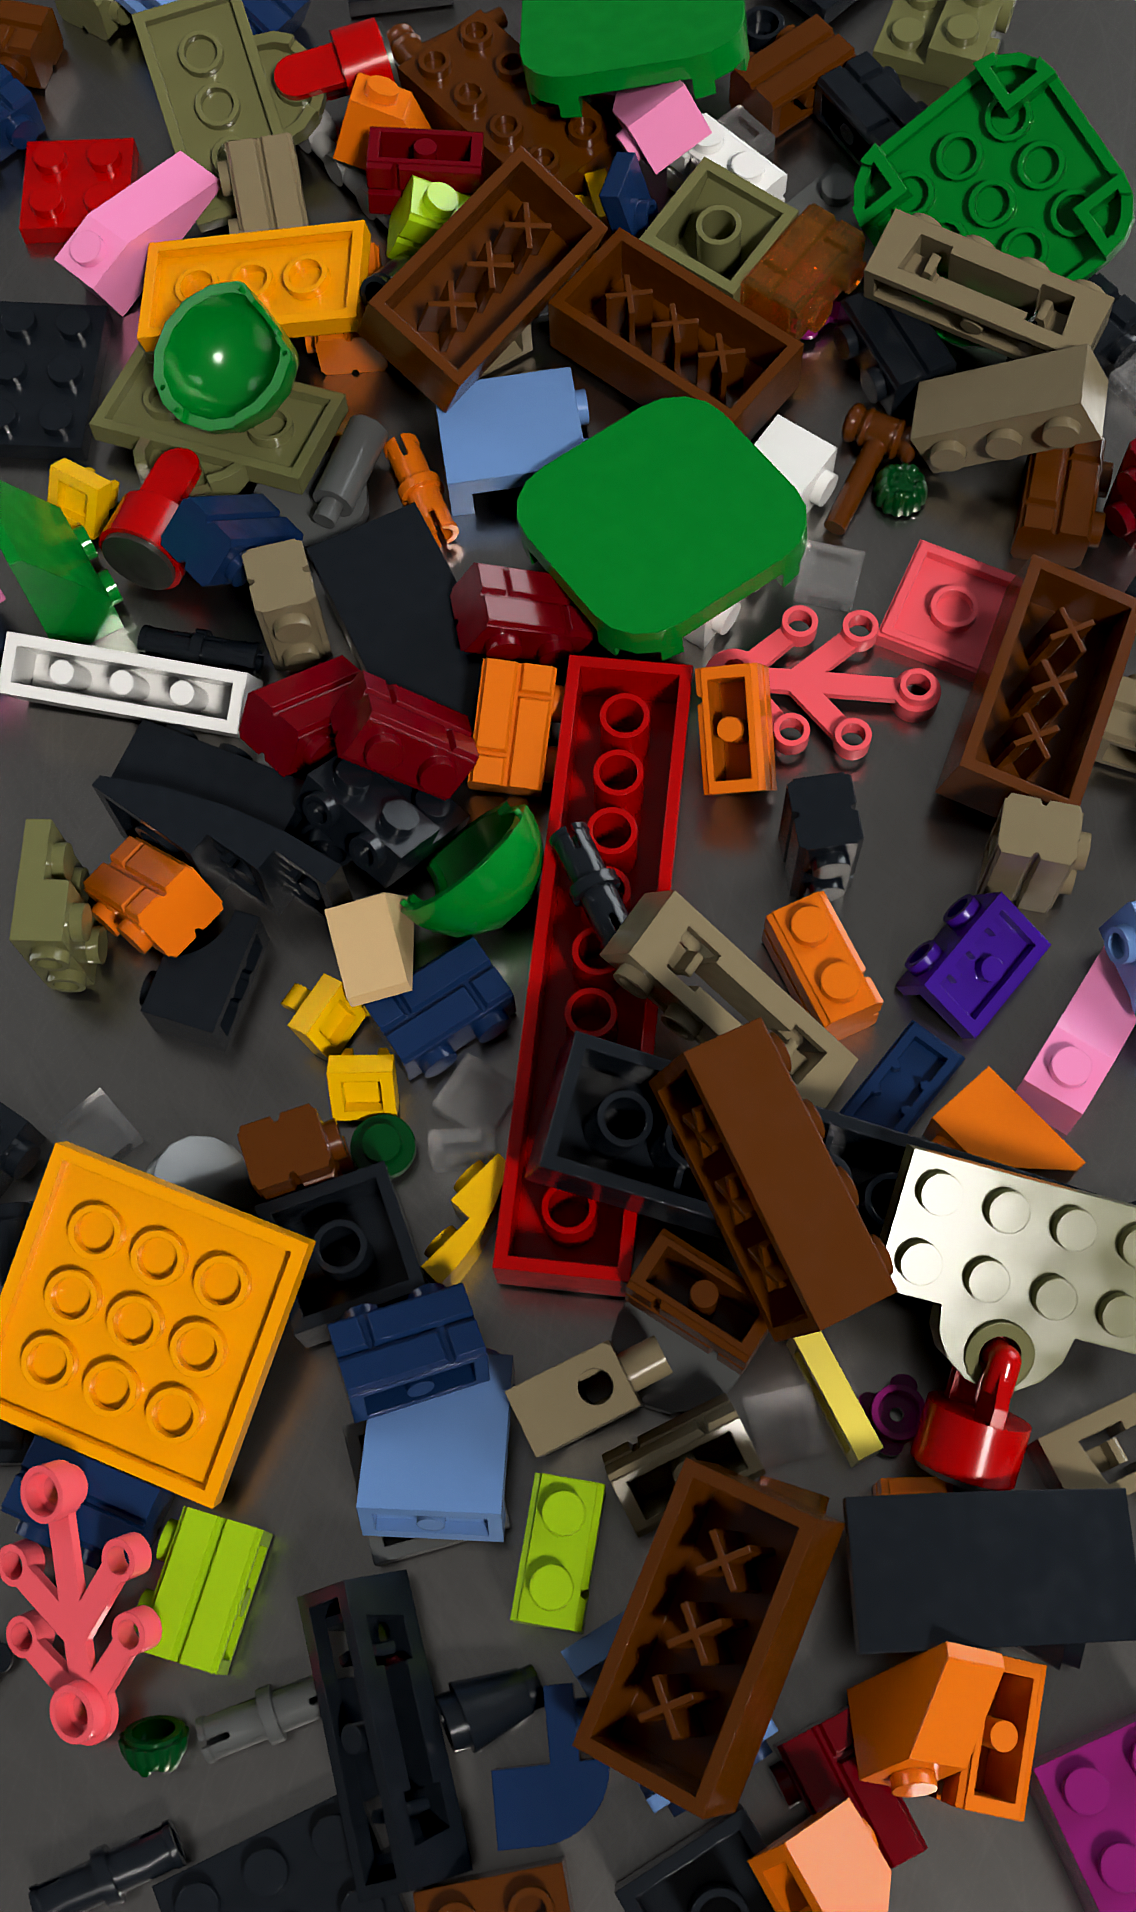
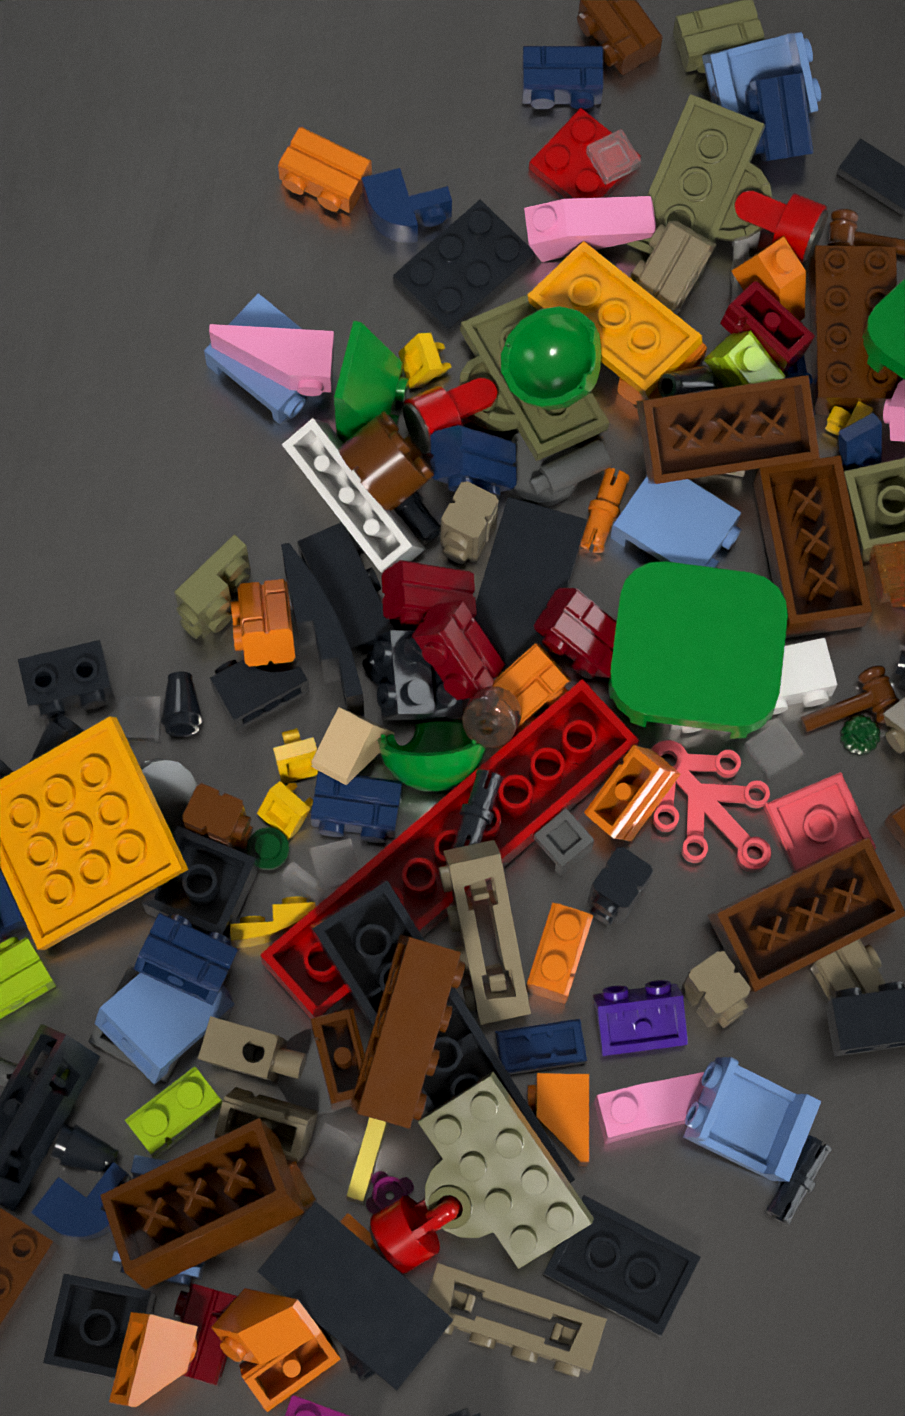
camera: 35 degrees right, 5 degrees up
none -> black cone [161,671,203,737]
none -> reddish brown brick [338,411,435,512]
none -> clear smoke head [462,686,522,748]
none -> dark grey panel [533,808,594,876]
none -> clear tile [586,129,641,185]

